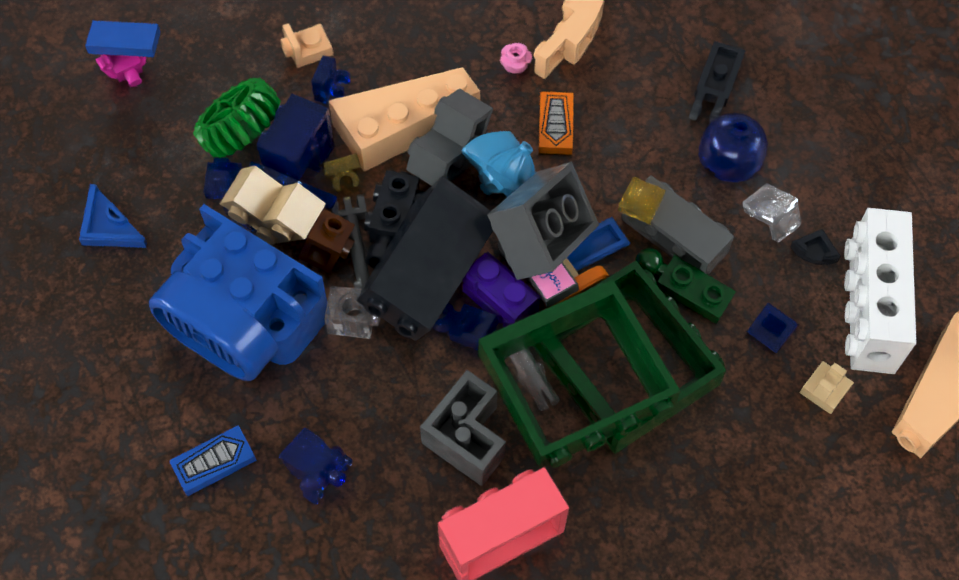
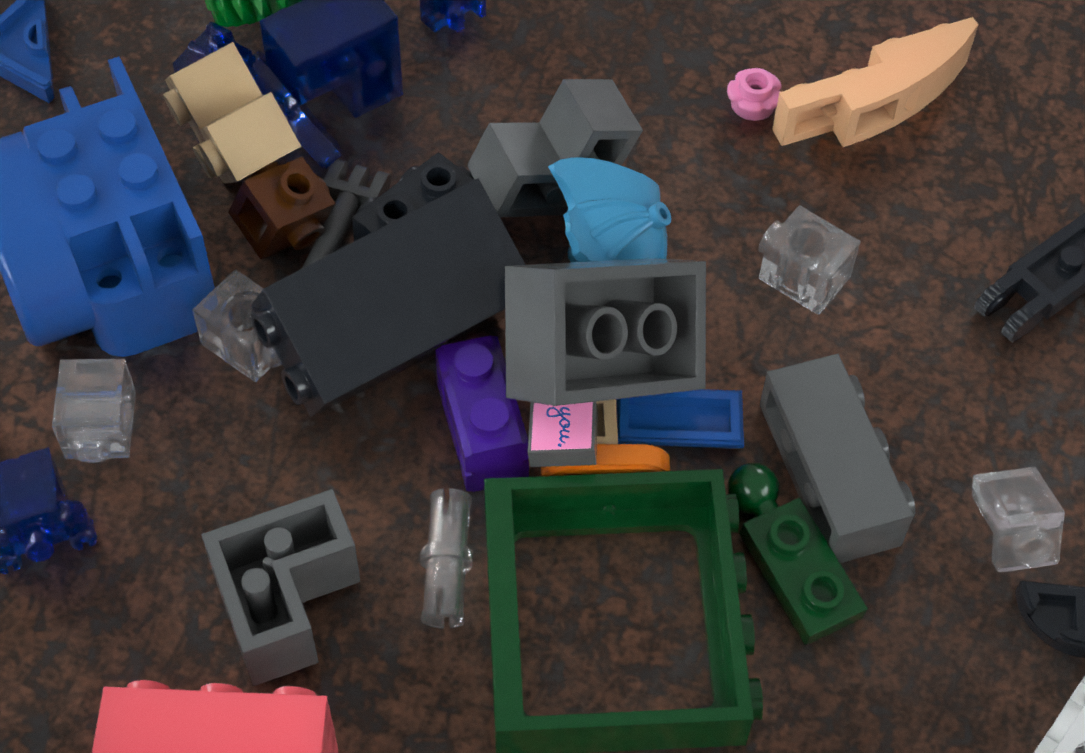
camera: 30 degrees right, 5 degrees down
clear yellow tile [321,153,361,192] -> none
light nougat wedge [329,67,480,172] -> none
clear blue plate [432,303,499,350] -> none
dark green piece [478,279,681,469] -> none
tile [538,92,573,155] -> none
clear yellow tile [618,177,666,224] -> none
clear blue cylinder [698,113,768,182] -> none
clear blue slope [747,303,800,353] -> none
none -> clear brick [52,359,136,463]
none -> clear brick [759,205,861,315]

